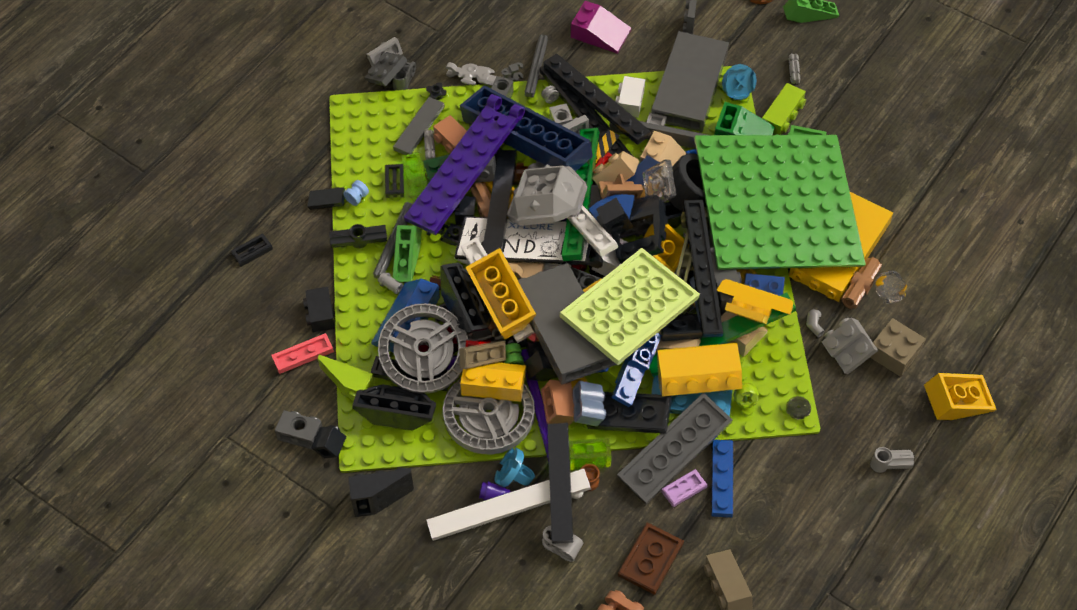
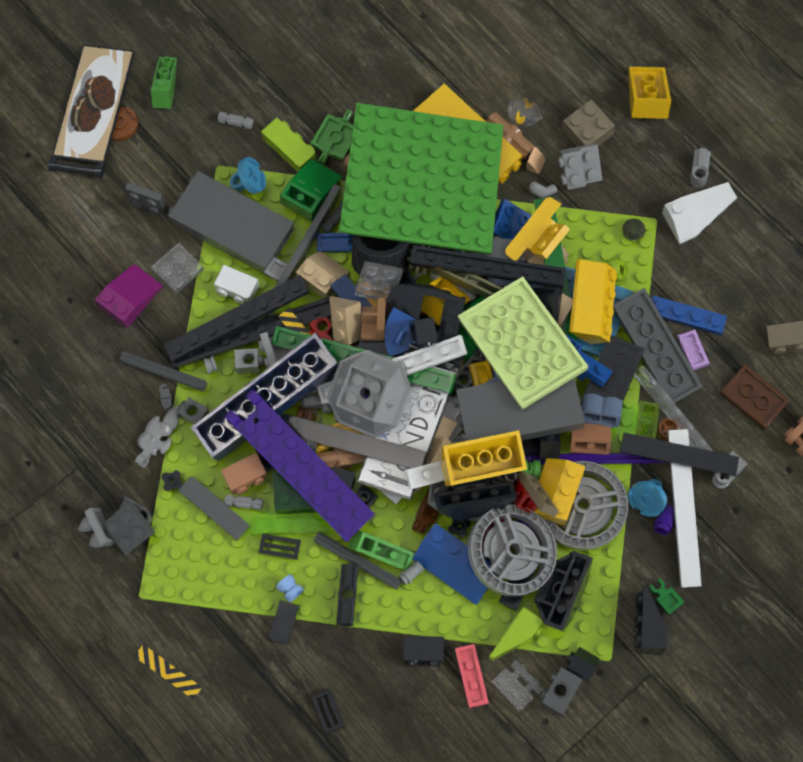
camera: 75 degrees left, 15 degrees up
none -> sticker [134,644,202,699]
none -> clear plate [151,242,204,294]
none -> clear plate [491,660,544,712]
none -> light nougat slope [526,147,545,174]
none -> clear tile [634,365,713,451]
none -> green plate [649,578,684,616]
none -> white wedge [662,182,737,244]

